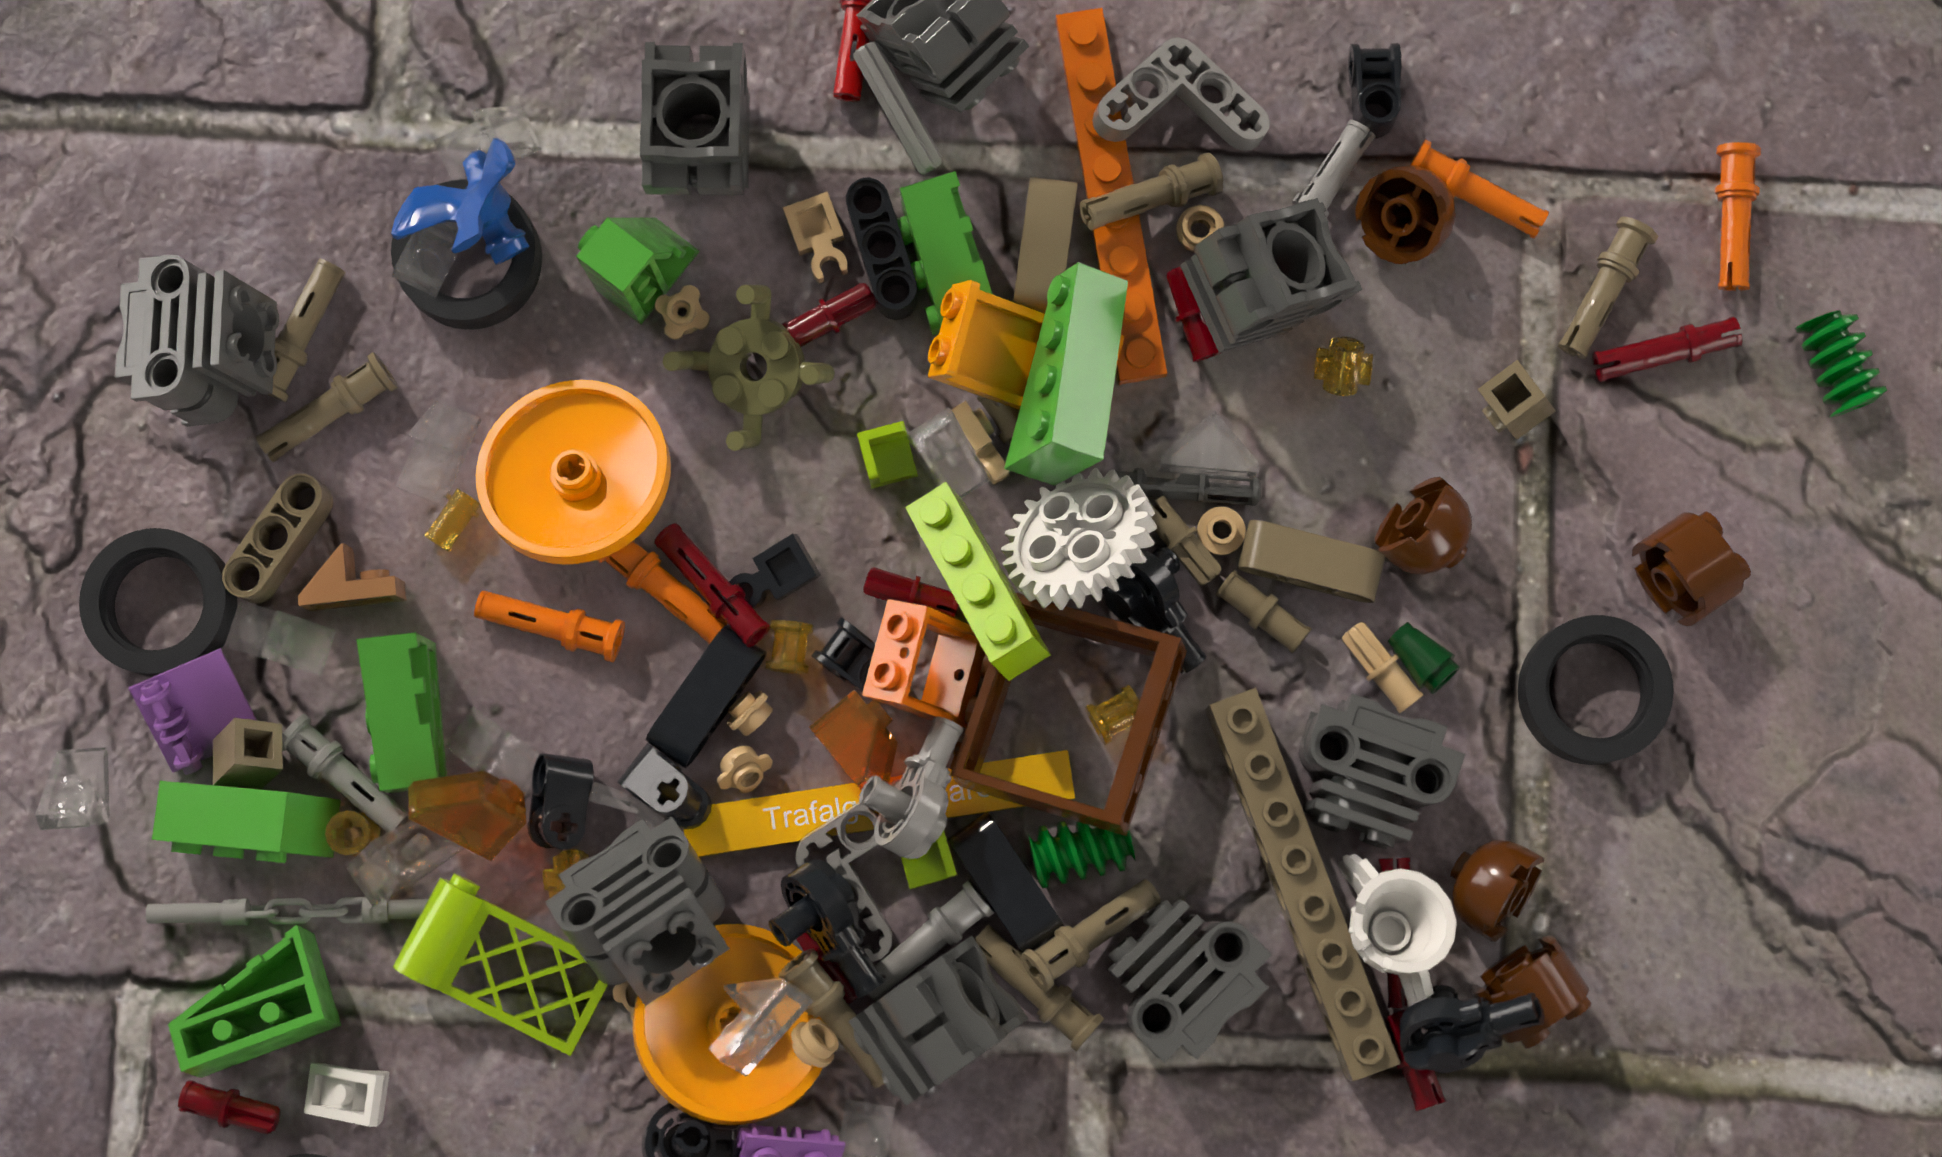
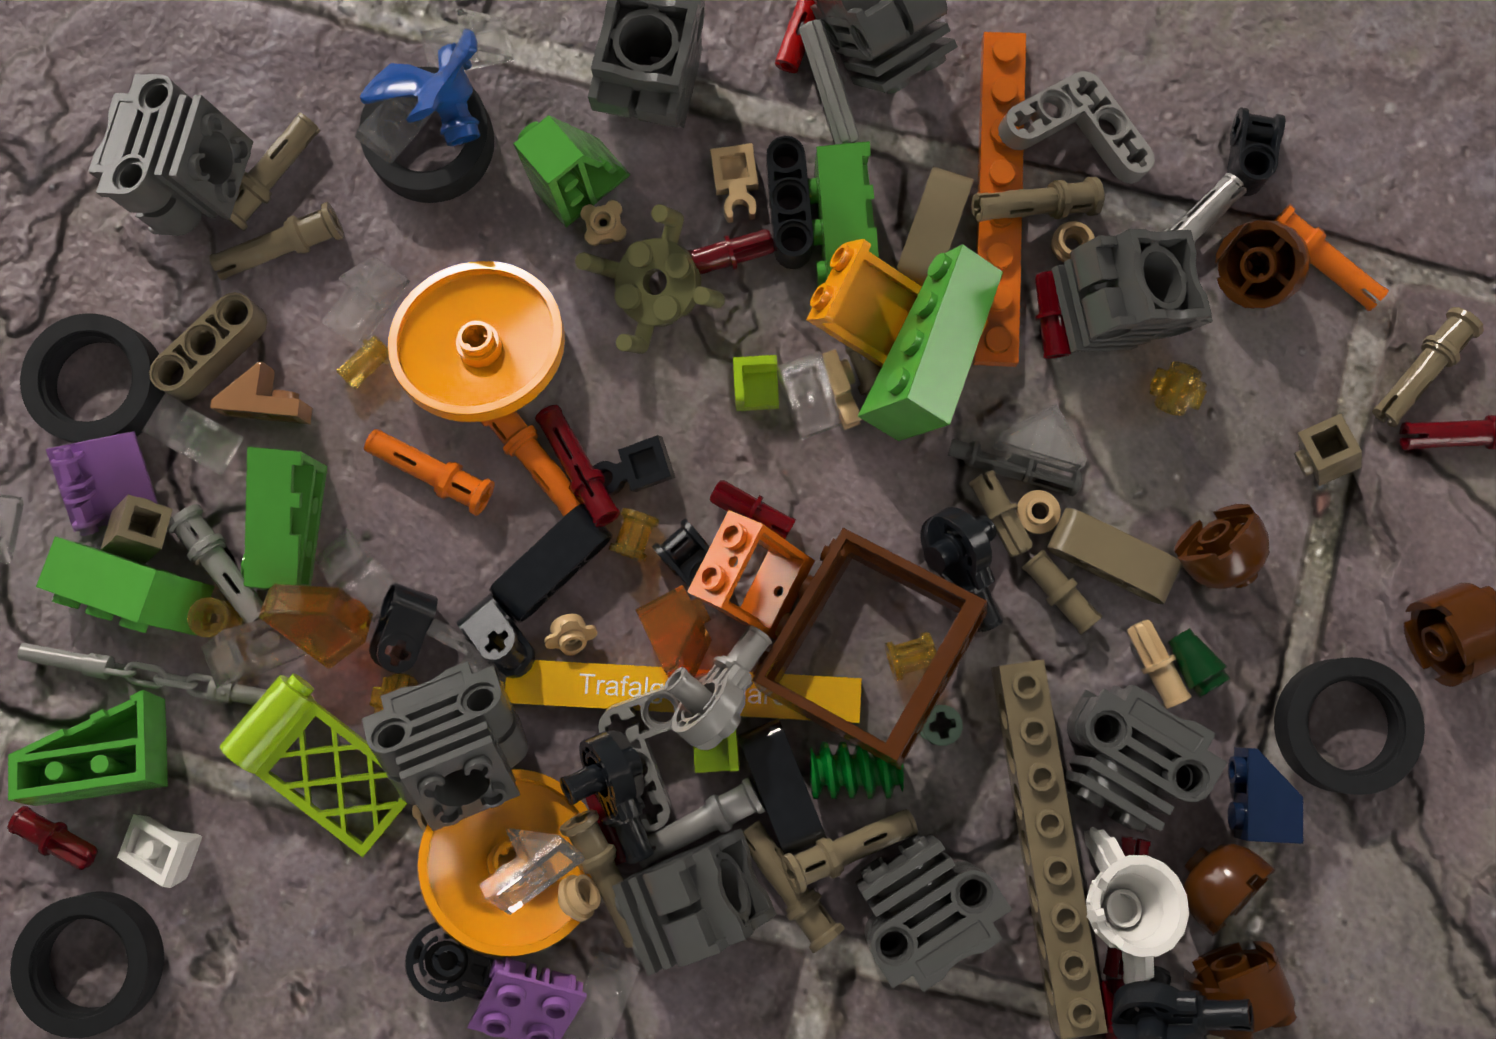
camera: 15 degrees right, 0 degrees up
tan plate [726,690,773,736] -> none
lime brick [905,482,1051,681] -> none
white gear [1001,468,1157,610] -> none
none -> sand green bush [920,705,963,746]
none -> dark blue slope [1228,747,1303,844]

